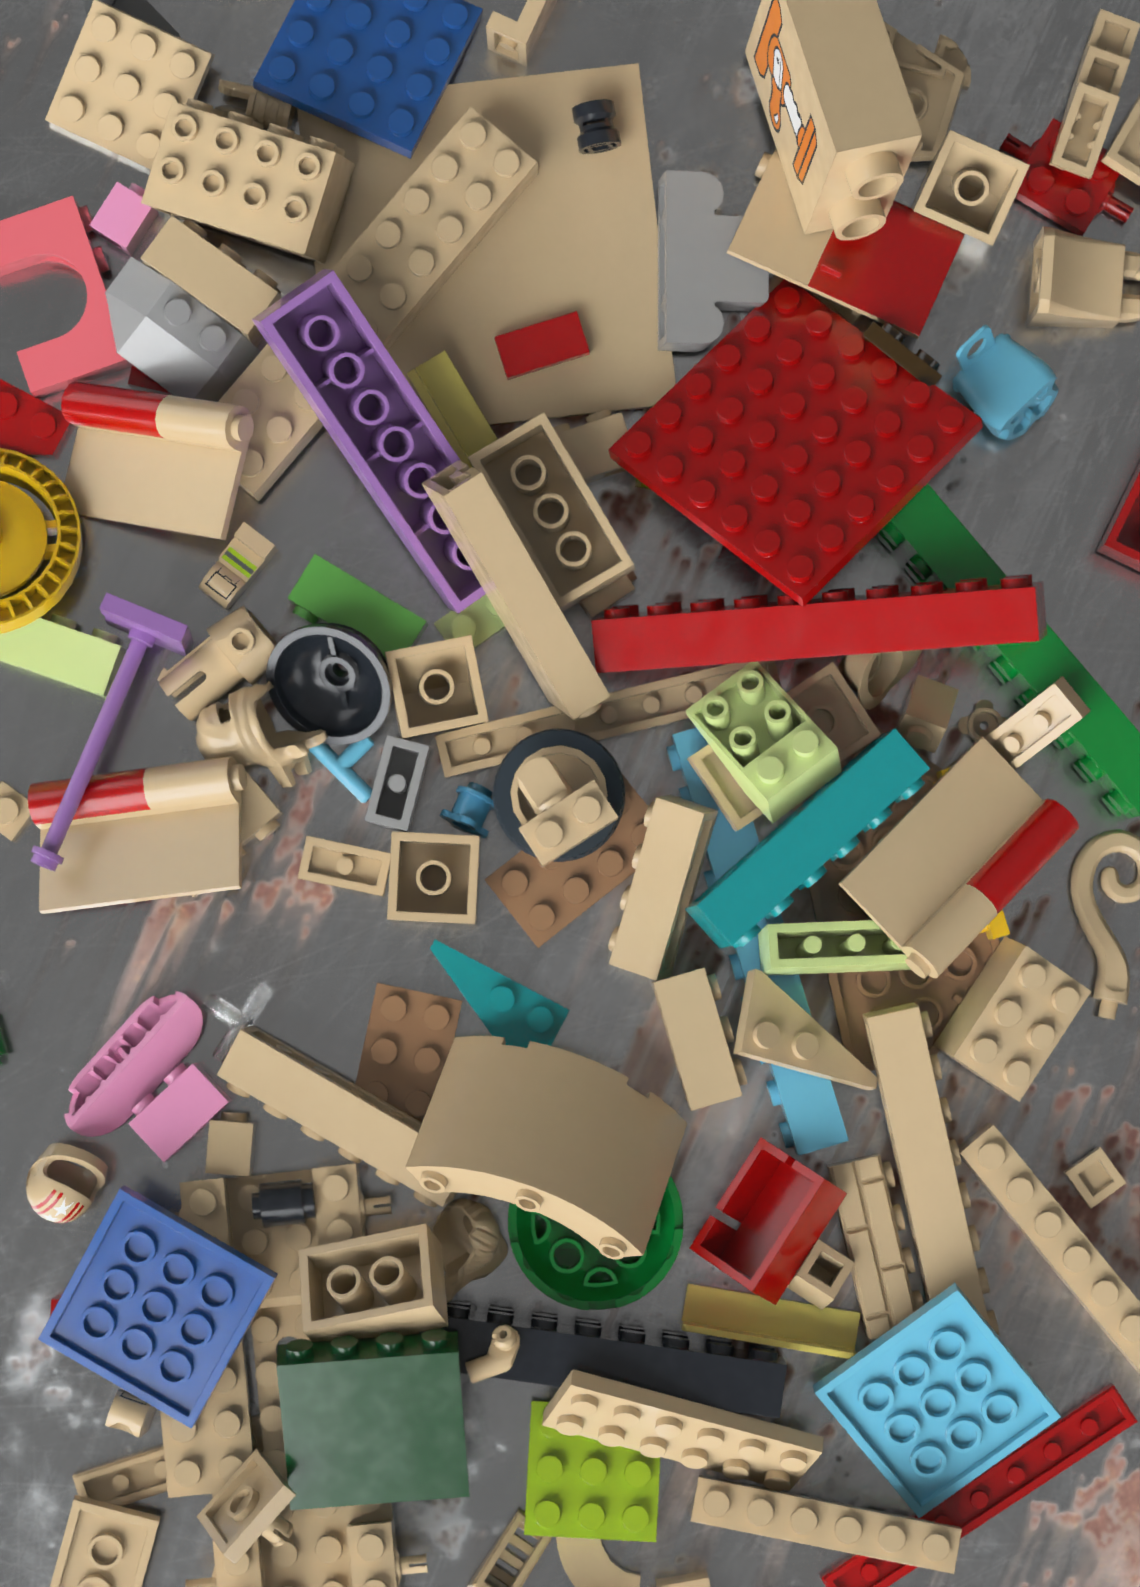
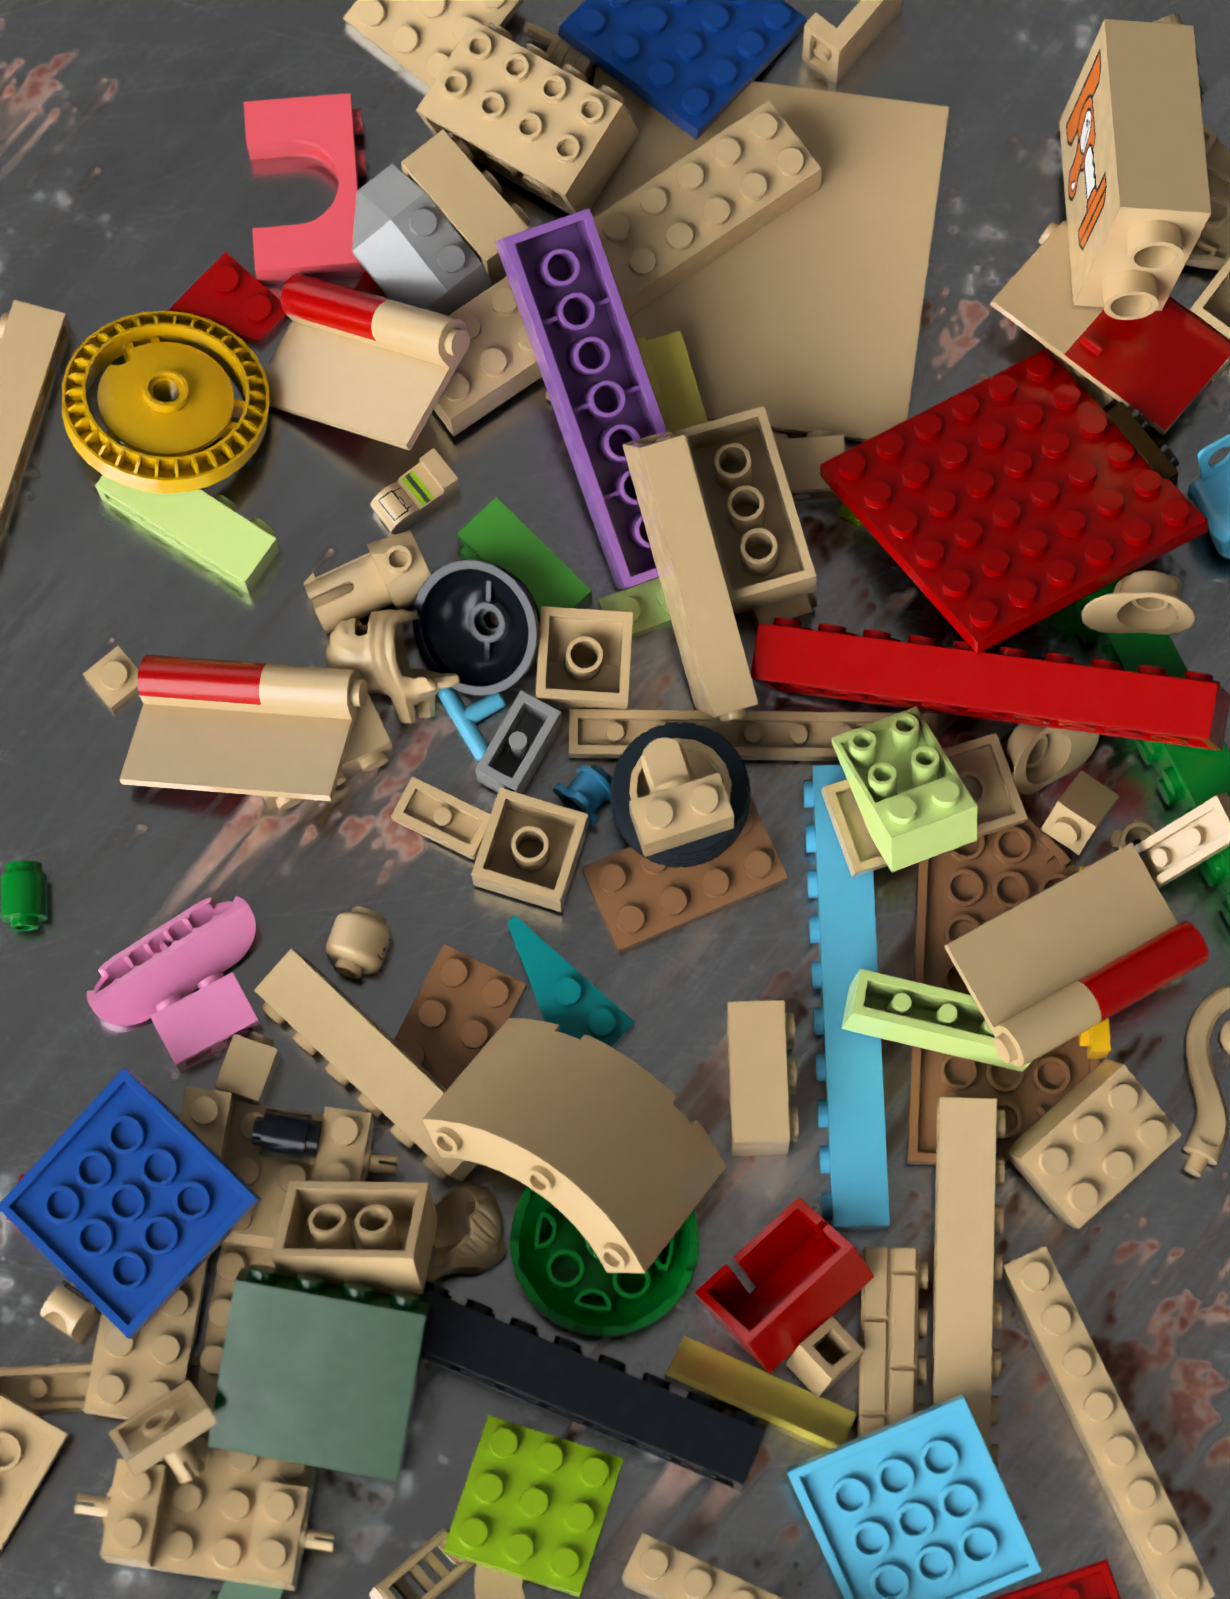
camera: 20 degrees right, 10 degrees down
tan helmet [26,1143,108,1223] -> none
medium lavender tile [31,592,194,871] -> none
bright pink brick [89,181,159,256] -> none
clear piece [201,983,271,1063] -> none
tan arm [465,1325,520,1384] -> none
red tile [494,311,590,380] -> none
tan plate [542,1369,824,1491] -> none
black wheel [572,99,621,154] -> none
tan brick [608,794,718,981] -> none
light grey brick [658,170,774,352] -> none
teal brick [685,728,930,949] -> none
tan wing [733,969,878,1090] -> none
tan plate [1063,1146,1126,1208] -> none
none -> tan head [324,906,392,979]
none -> tan piece [1081,570,1195,635]

